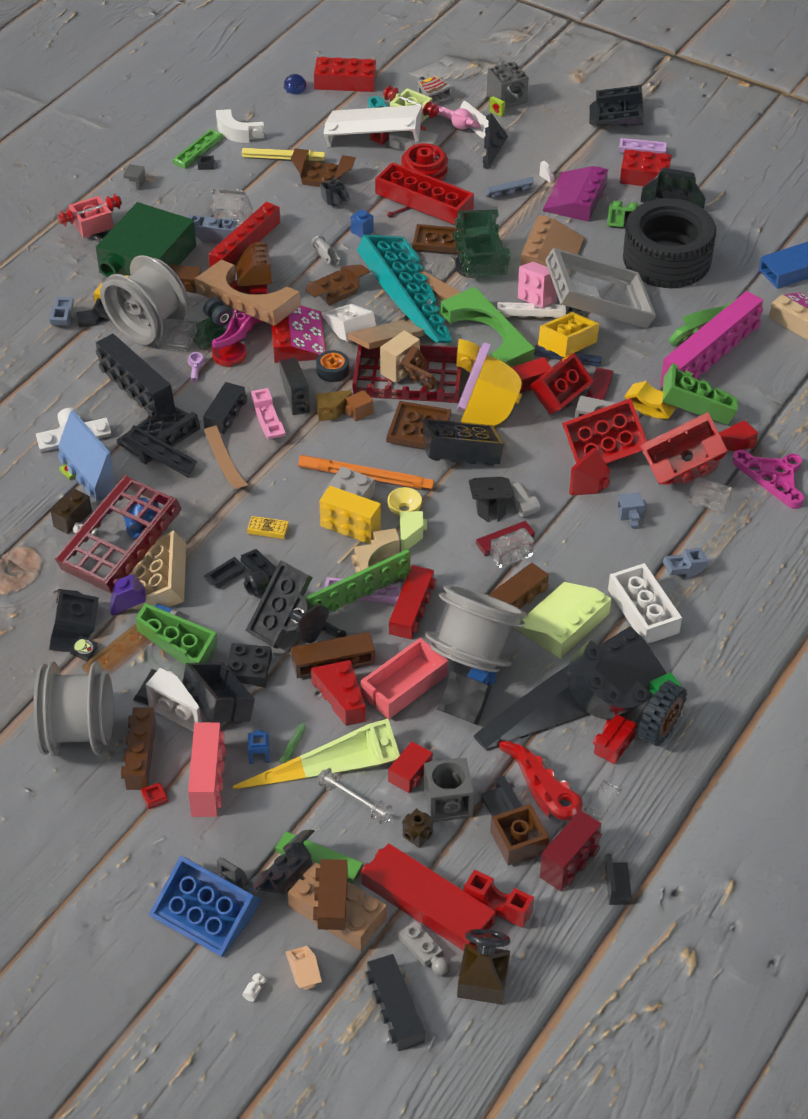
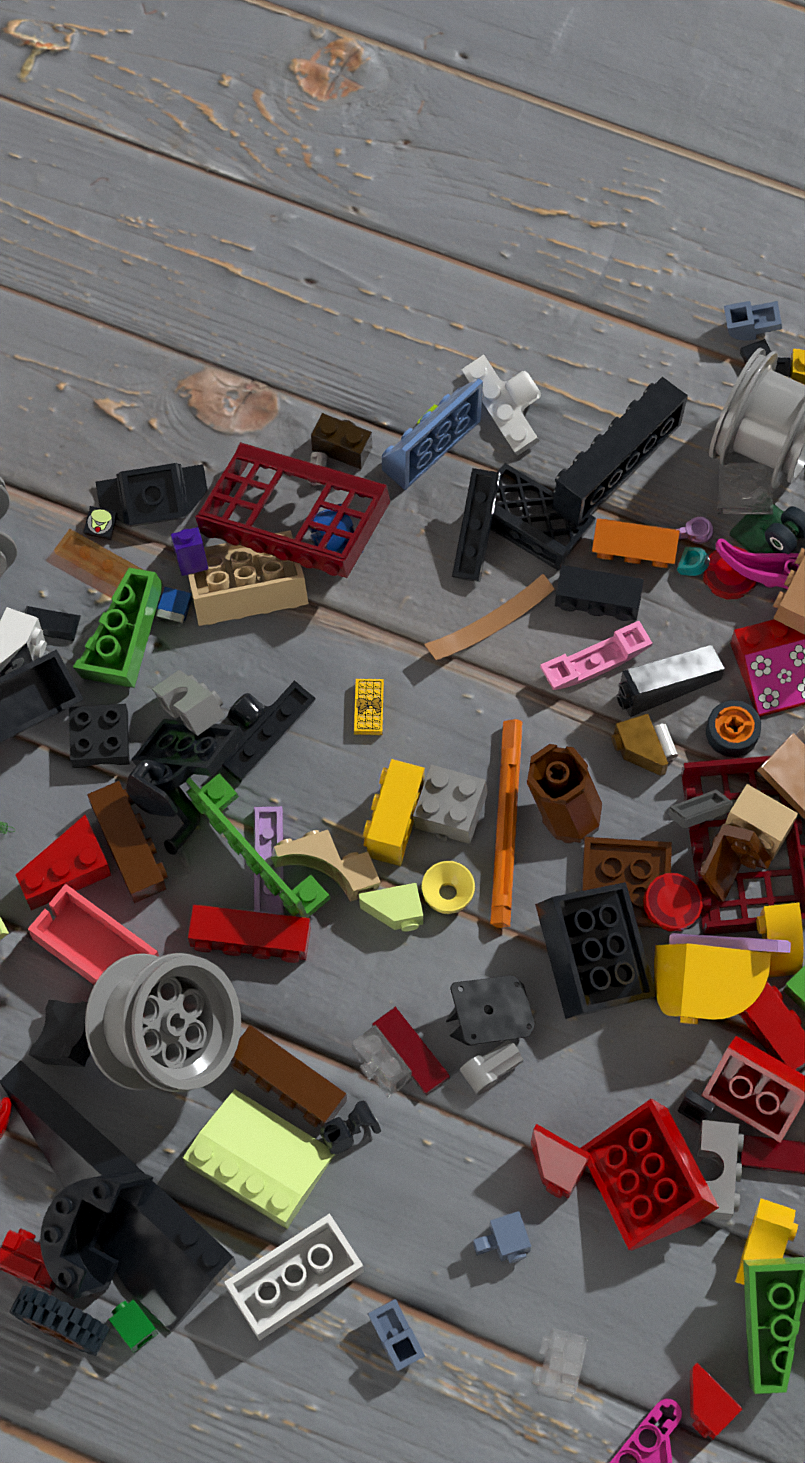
camera: 80 degrees right, 20 degrees up
black tile [204,557,246,588] -> none
dark orange brick [345,390,374,421] -> none
red brick [640,412,728,485] -> none
none -> light grey arch [152,670,225,736]
none -> black leg [319,1101,381,1154]
none -> reddish brown brick [527,744,602,843]
none -> orange brick [592,518,680,568]
none -> red tile [643,873,703,931]
none -> dark grey tile [668,790,733,829]
none -> teal tile [677,547,710,576]
none -> black tile [677,1089,715,1125]

